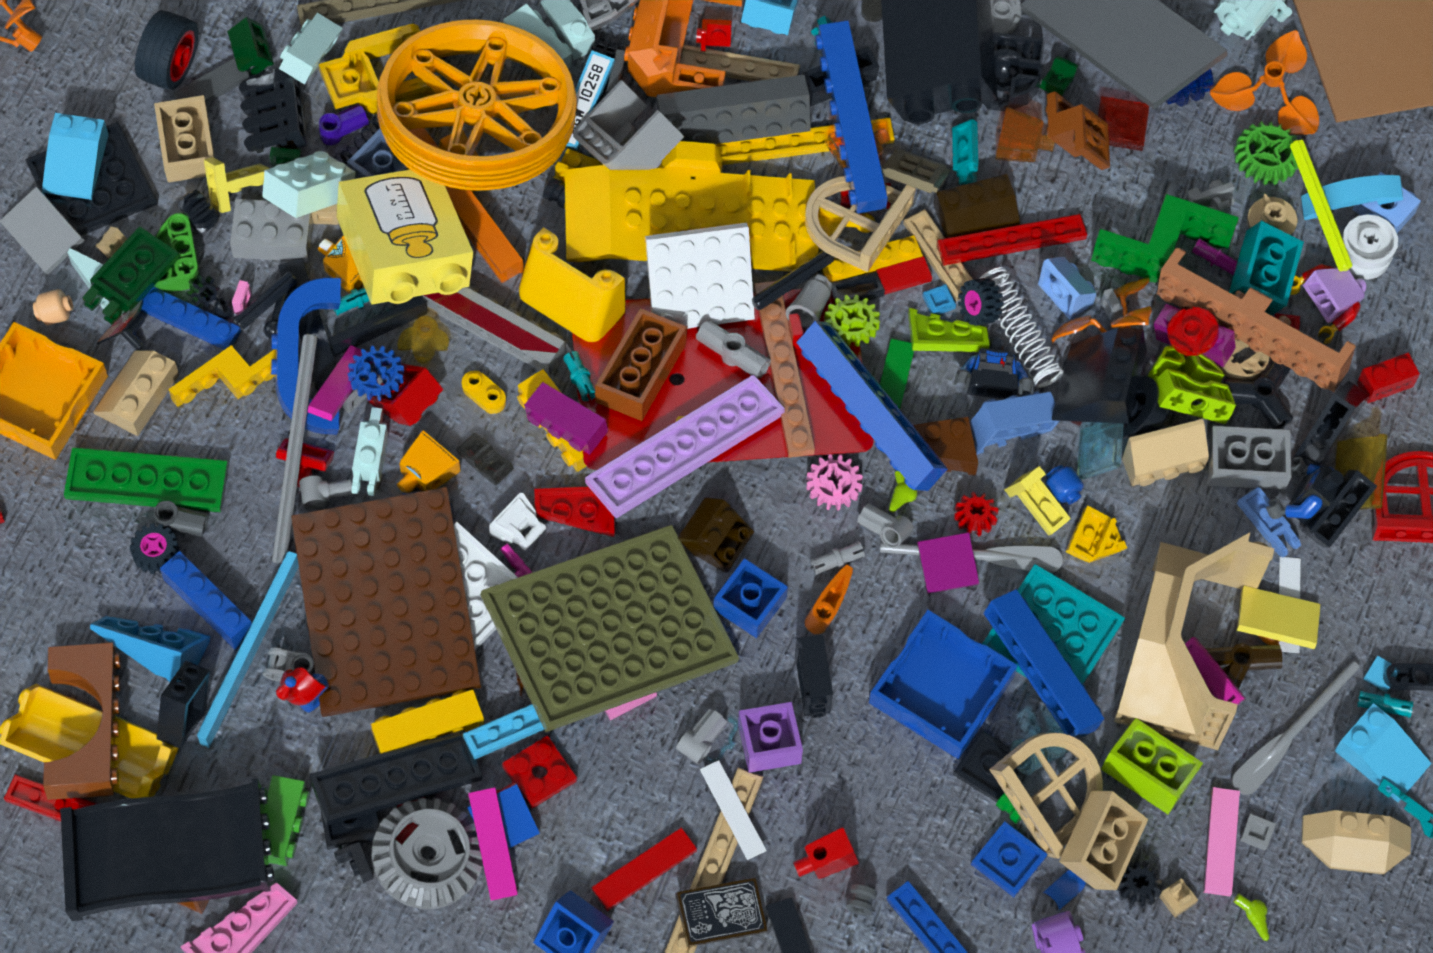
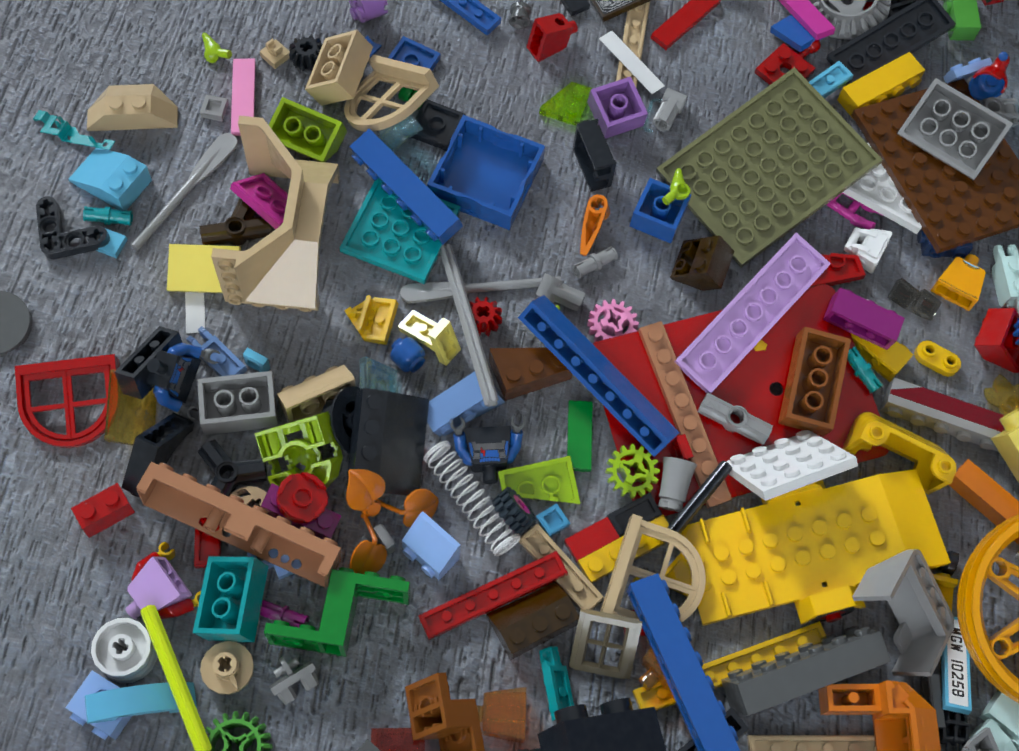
camera: 165 degrees right, 0 degrees up
magenta tile [917,533,979,594] -> none
none -> medium azure tile [243,347,270,372]
none -> light grey axle [440,244,498,407]
none -> clear neon green wing [539,82,592,126]
none -> lime animal [662,168,691,205]
none -> light grey slope [897,78,1013,180]
none -> light blue hinge [943,57,992,84]

